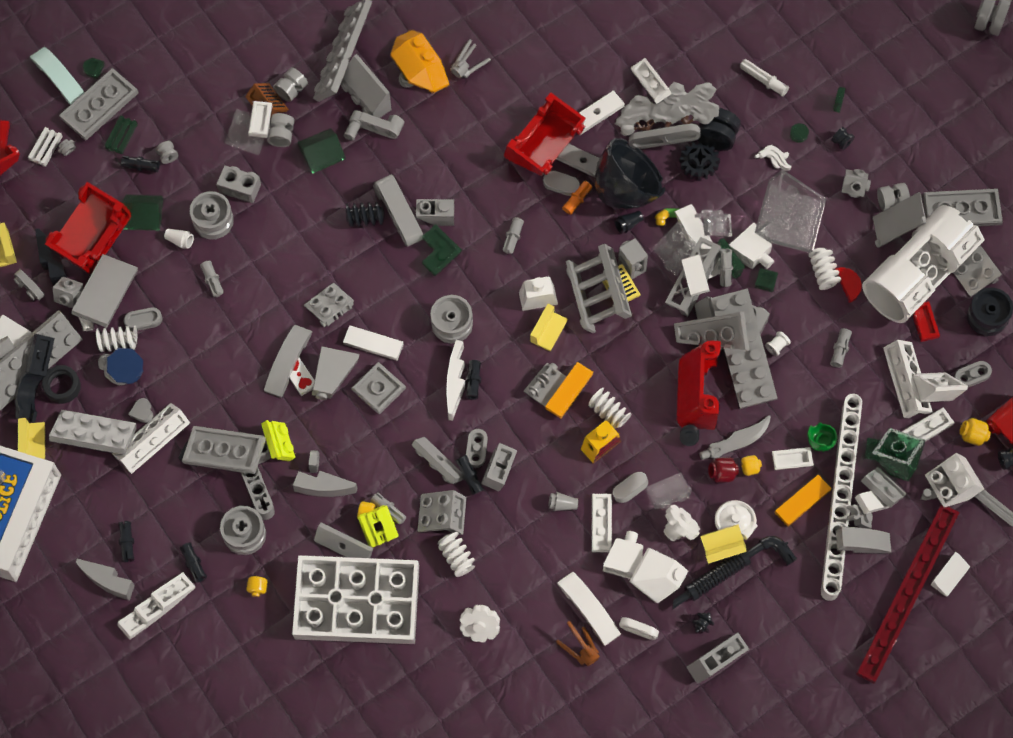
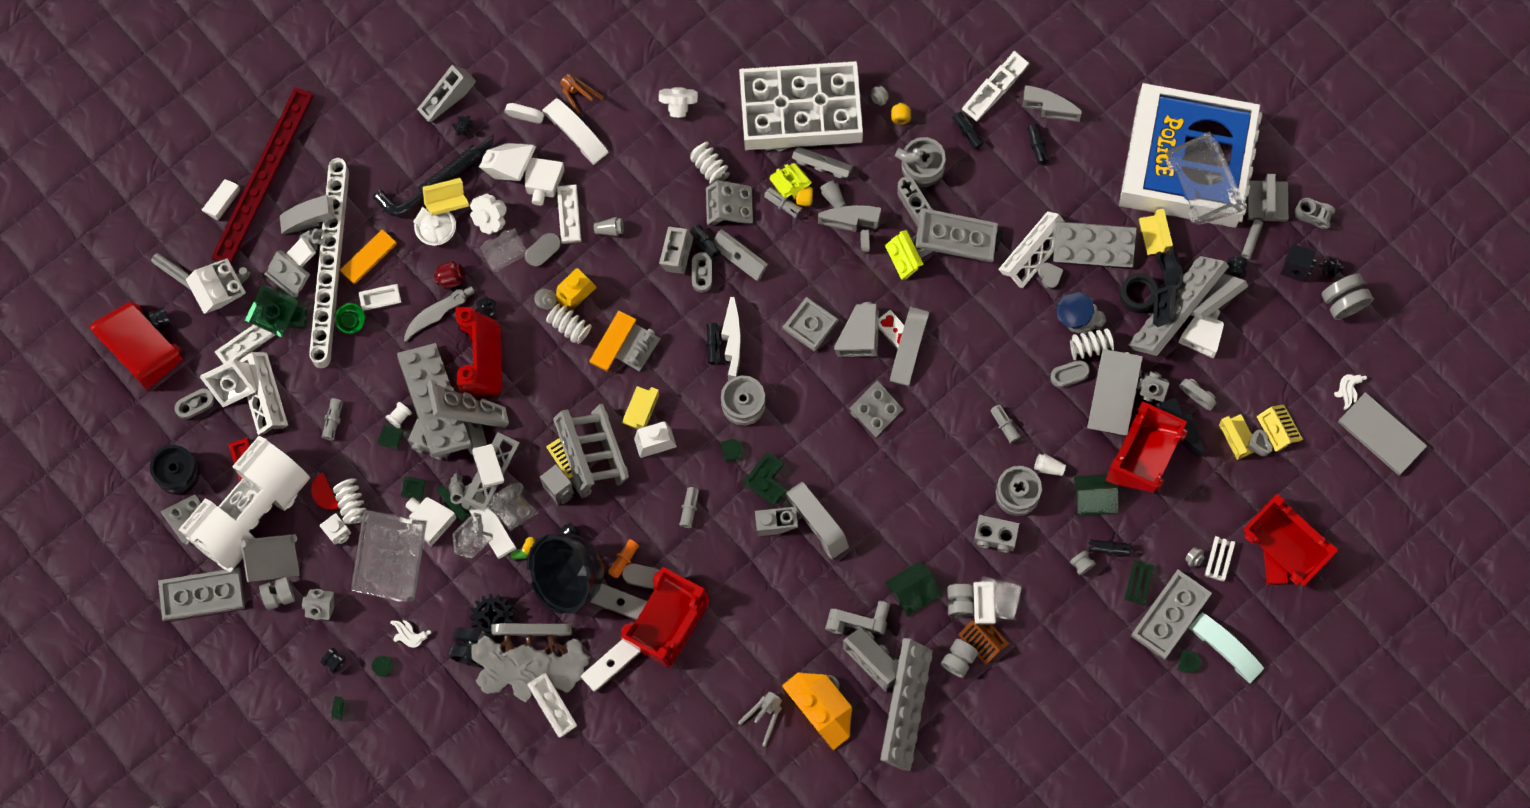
camera: 175 degrees right, 5 degrees up
white tile [343,325,404,361] -> none
black piece [346,202,385,227] -> none
white axle [740,59,789,97] -> none
yellow piece [741,455,762,476] -> none
yellow head [960,418,991,446] -> none
none -> white bracket [319,513,351,545]
none -> clear green tile [377,424,404,450]
none -> light grey wheel [534,289,557,310]
none -> clear green tile [720,439,743,463]
none -> light grey cone [820,180,846,208]
none -> light grey plate [871,86,889,106]
none -> light grey arm [895,148,923,163]

